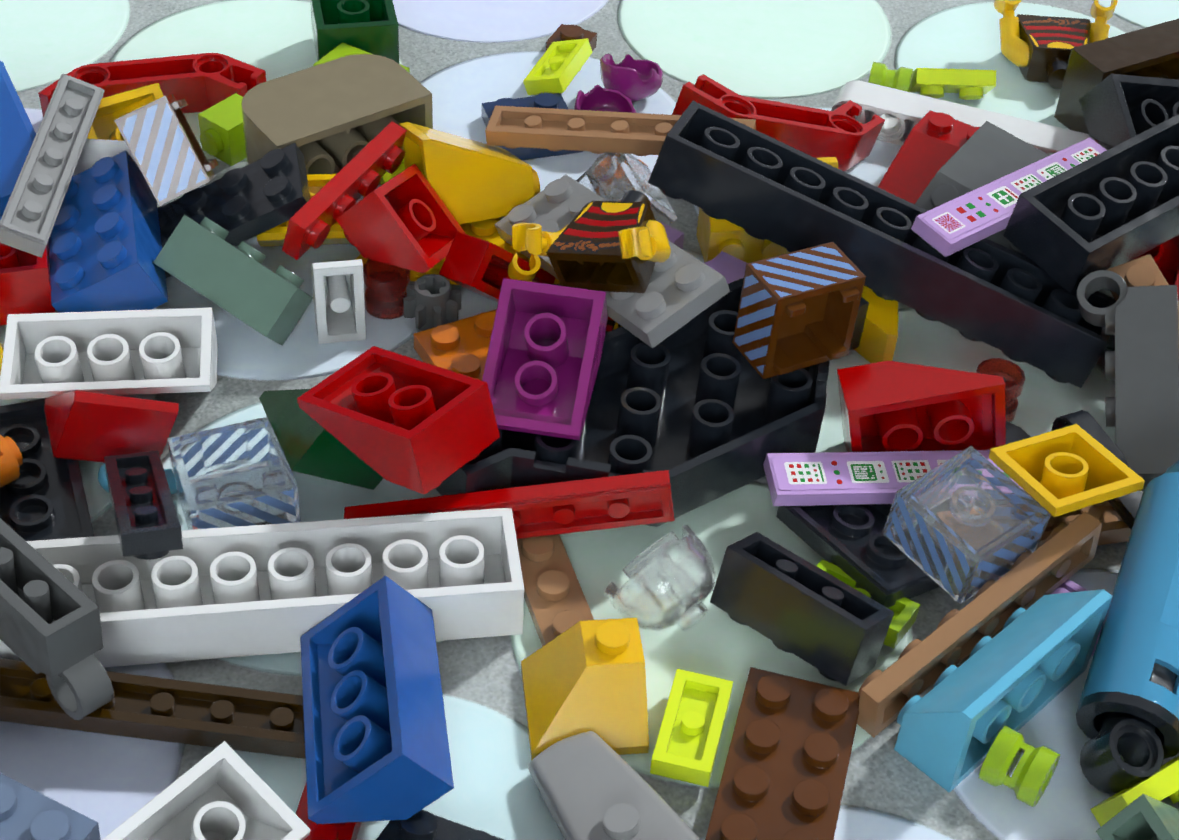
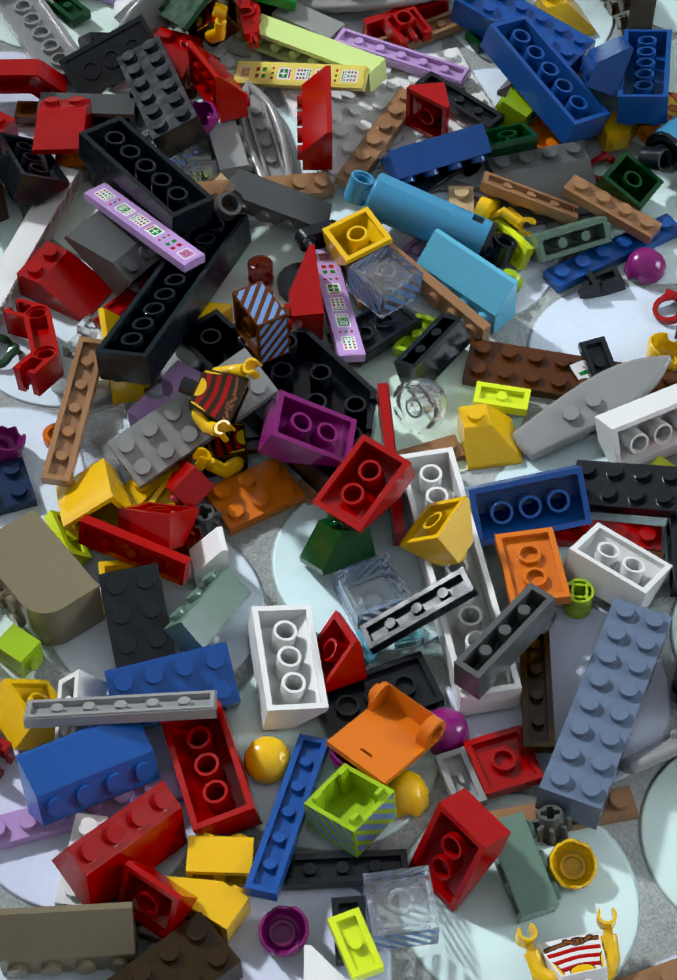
camera: 90 degrees left, 10 degrees up
container [114,94,219,206] -> none
none -> yellow slope [399,496,473,566]
none -> orange plate [494,527,571,605]
none -> lime wheel [562,578,595,619]

